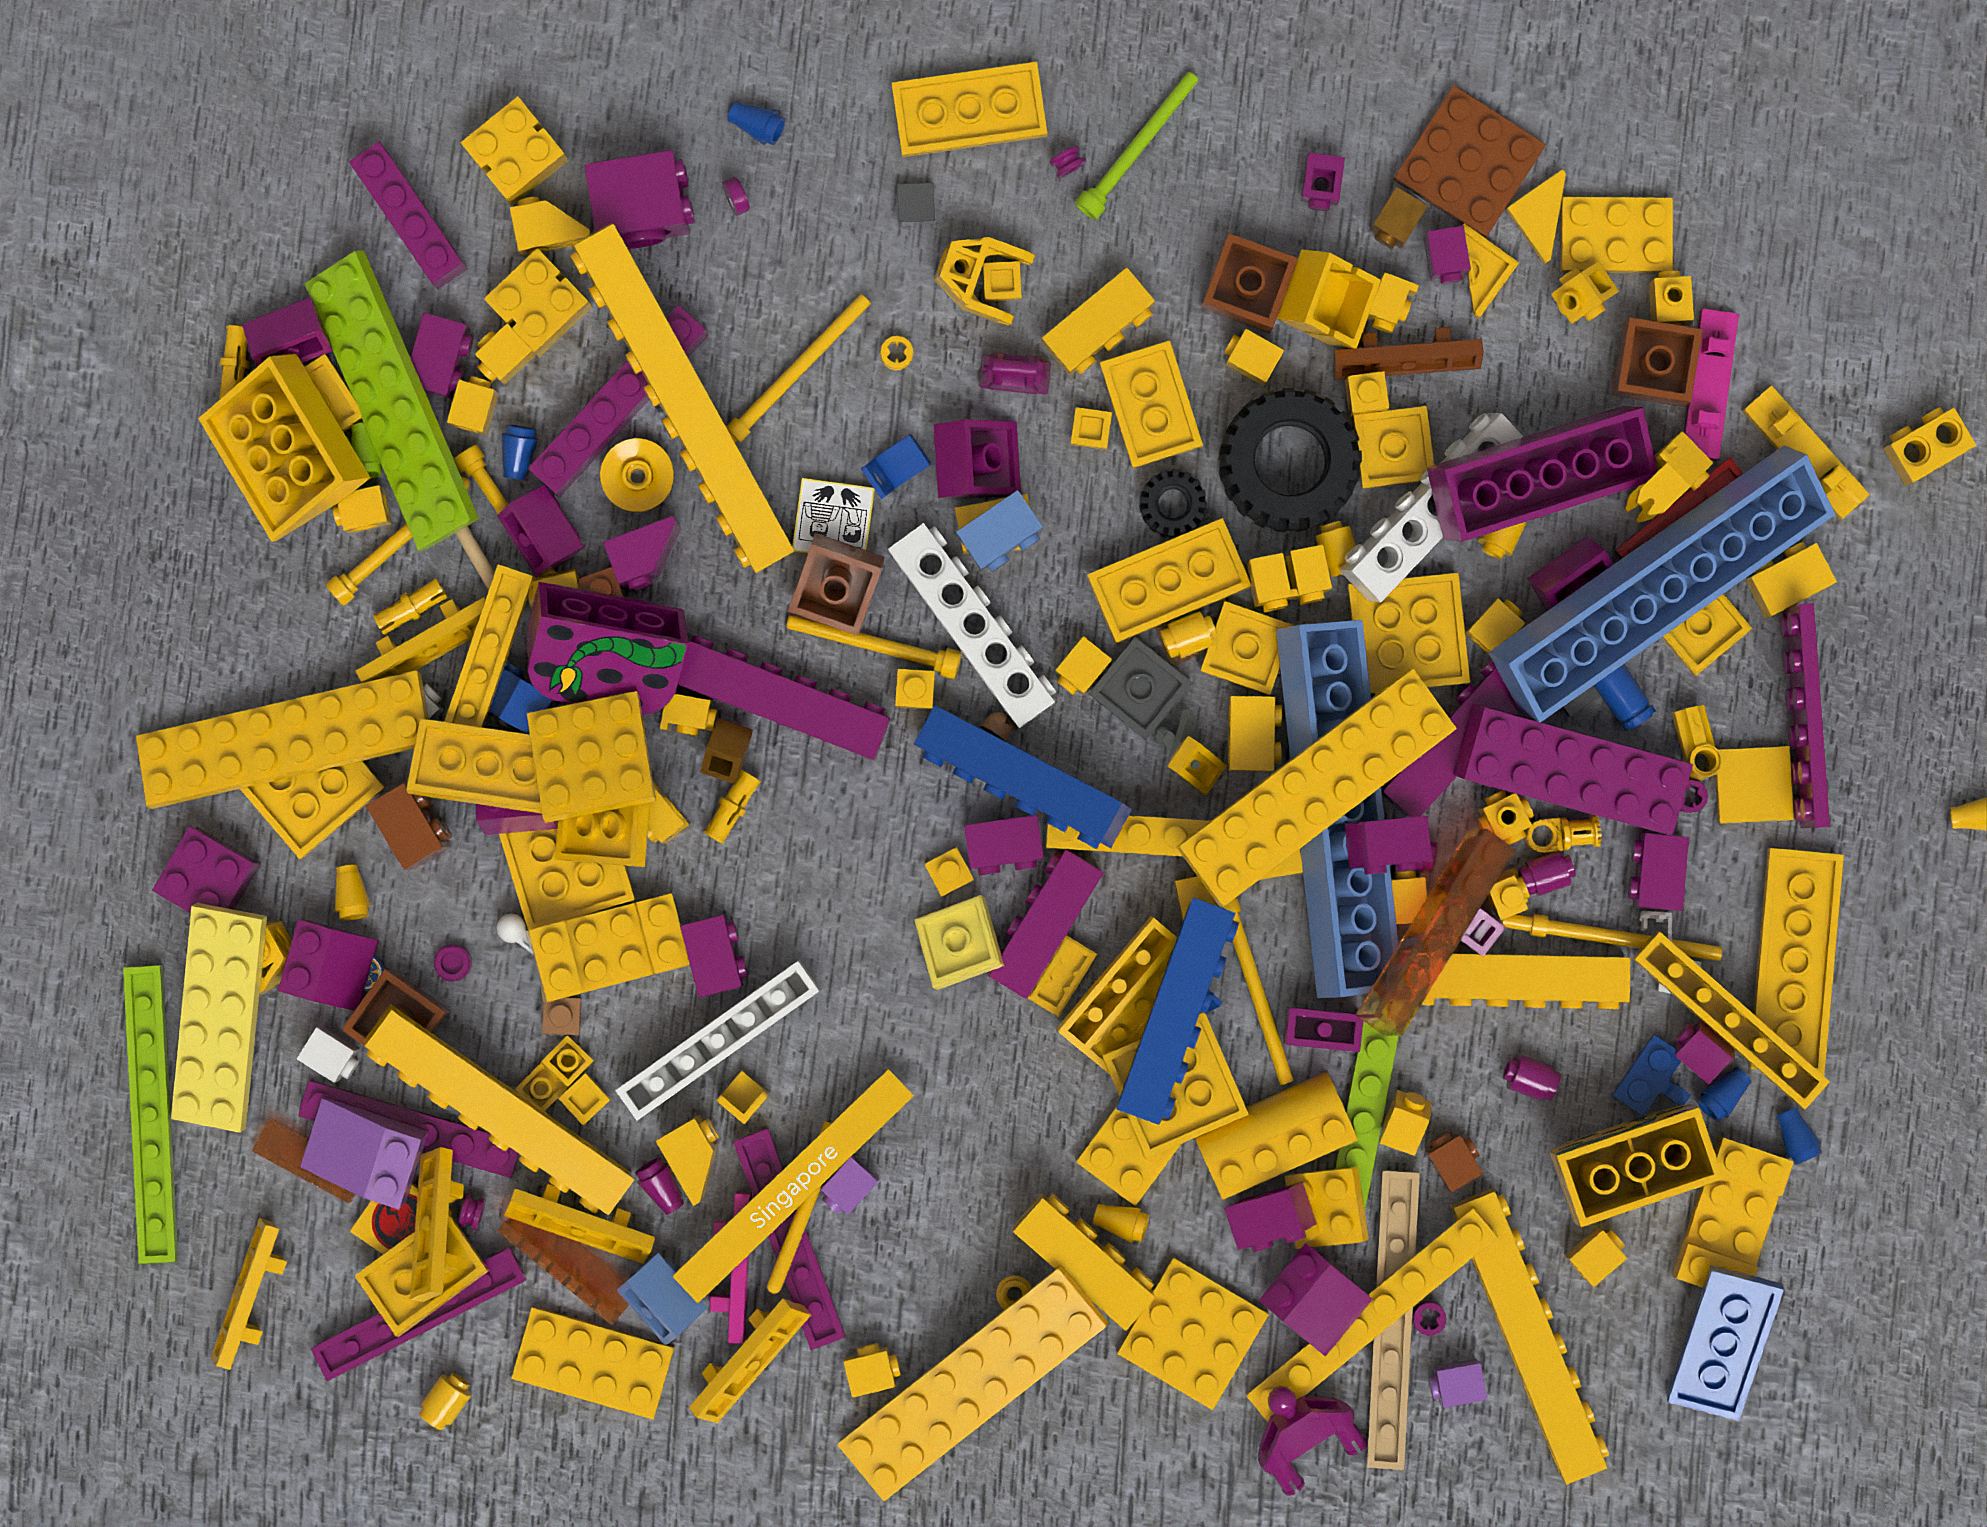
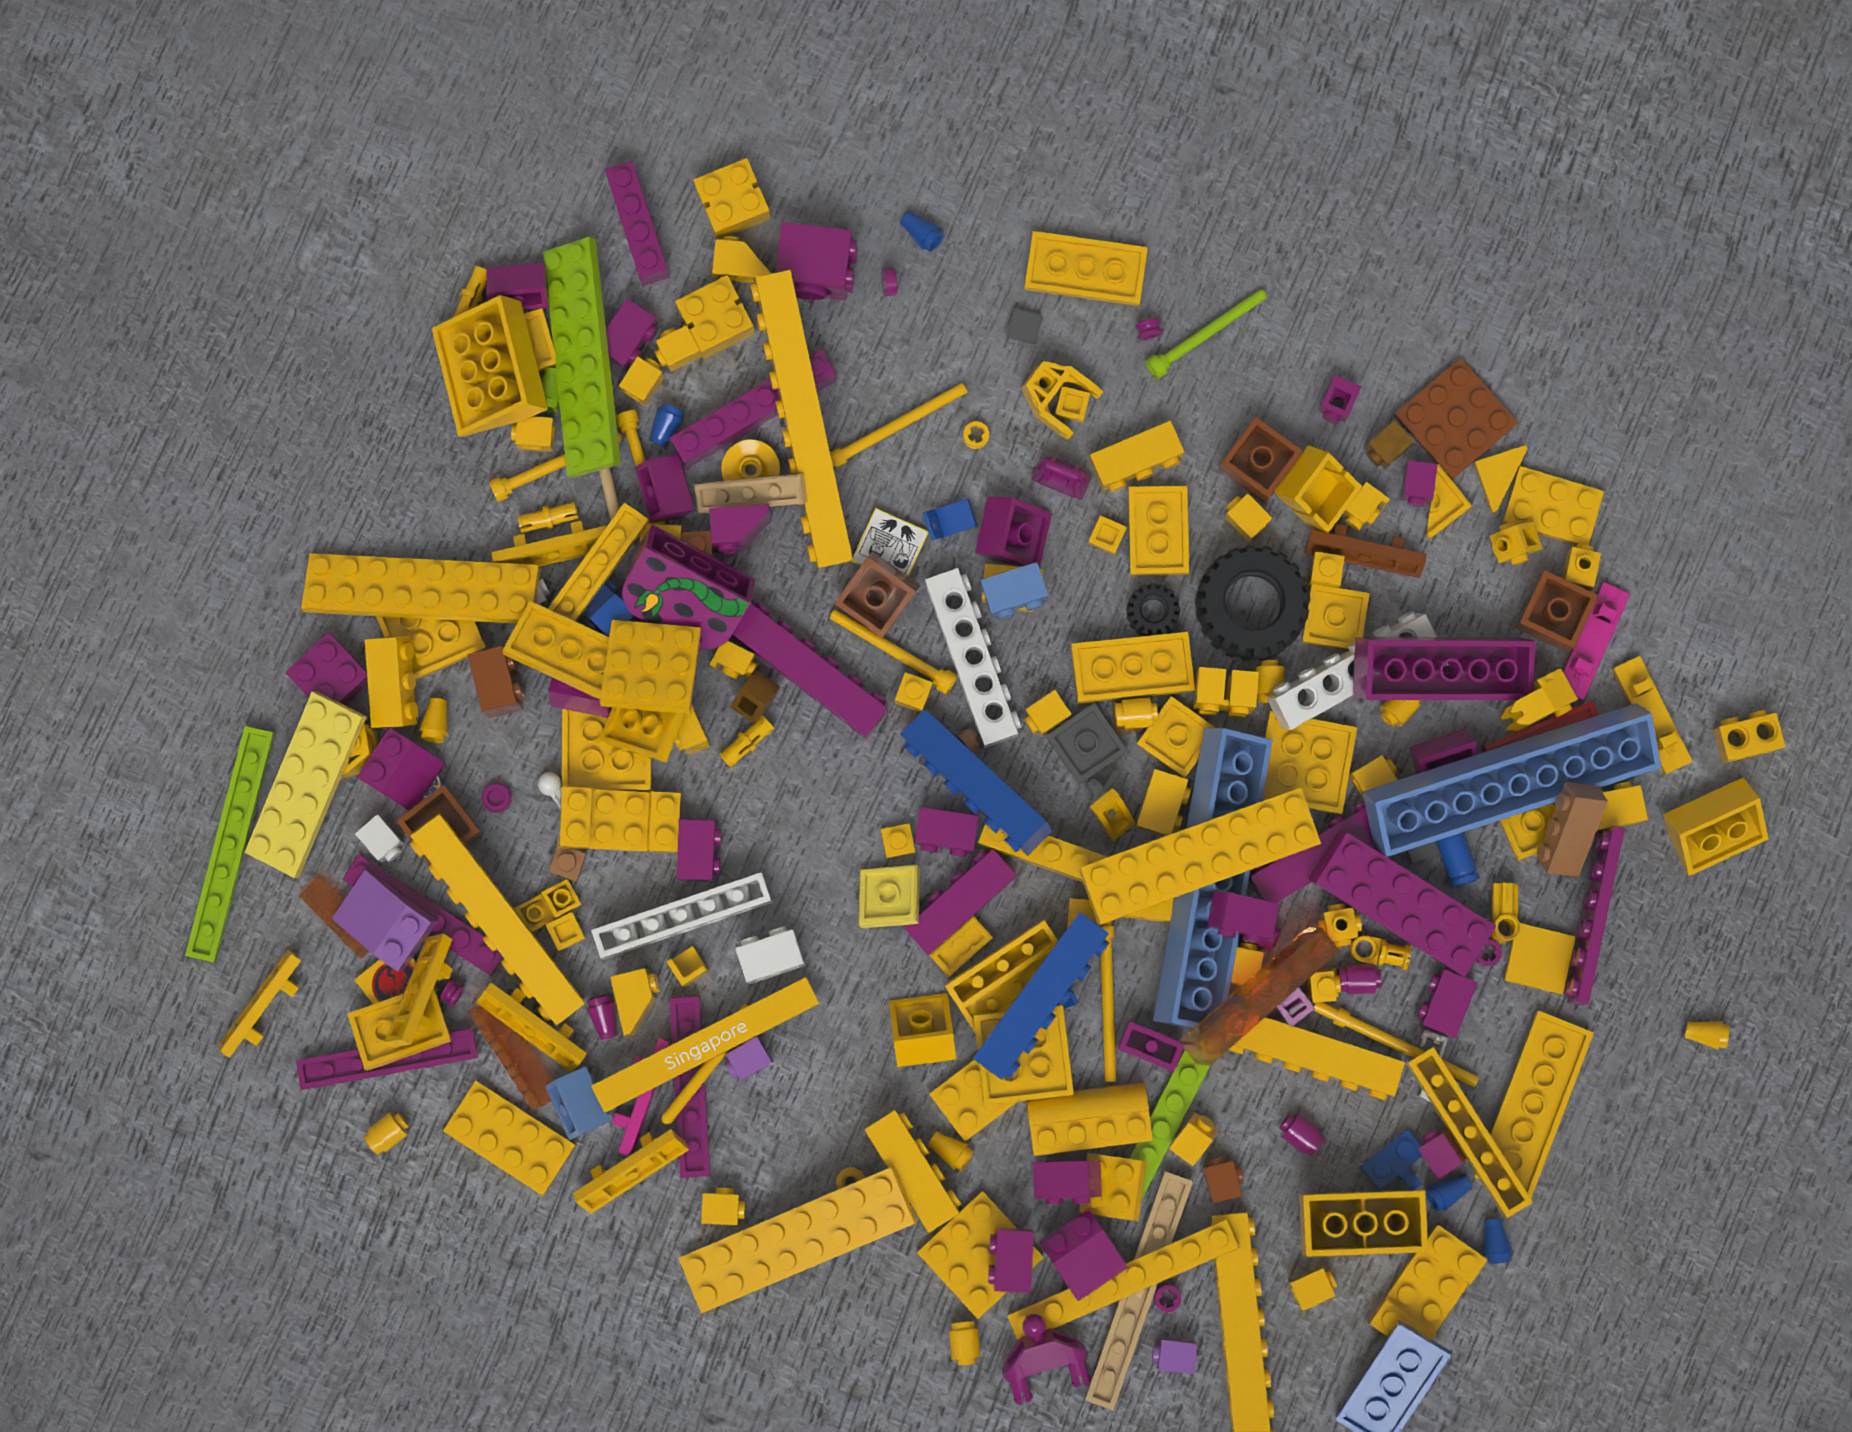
camera: 20 degrees right, 5 degrees down
none -> yellow brick [364,636,418,728]
none -> tan tile [694,473,807,514]
none -> white brick [735,926,806,985]
none -> yellow slope [889,993,956,1067]
none -> yellow brick [948,1321,981,1366]
none -> magenta brick [988,1228,1034,1293]
none -> medium nougat brick [1536,782,1608,877]
none -> yellow slope [1663,778,1769,876]

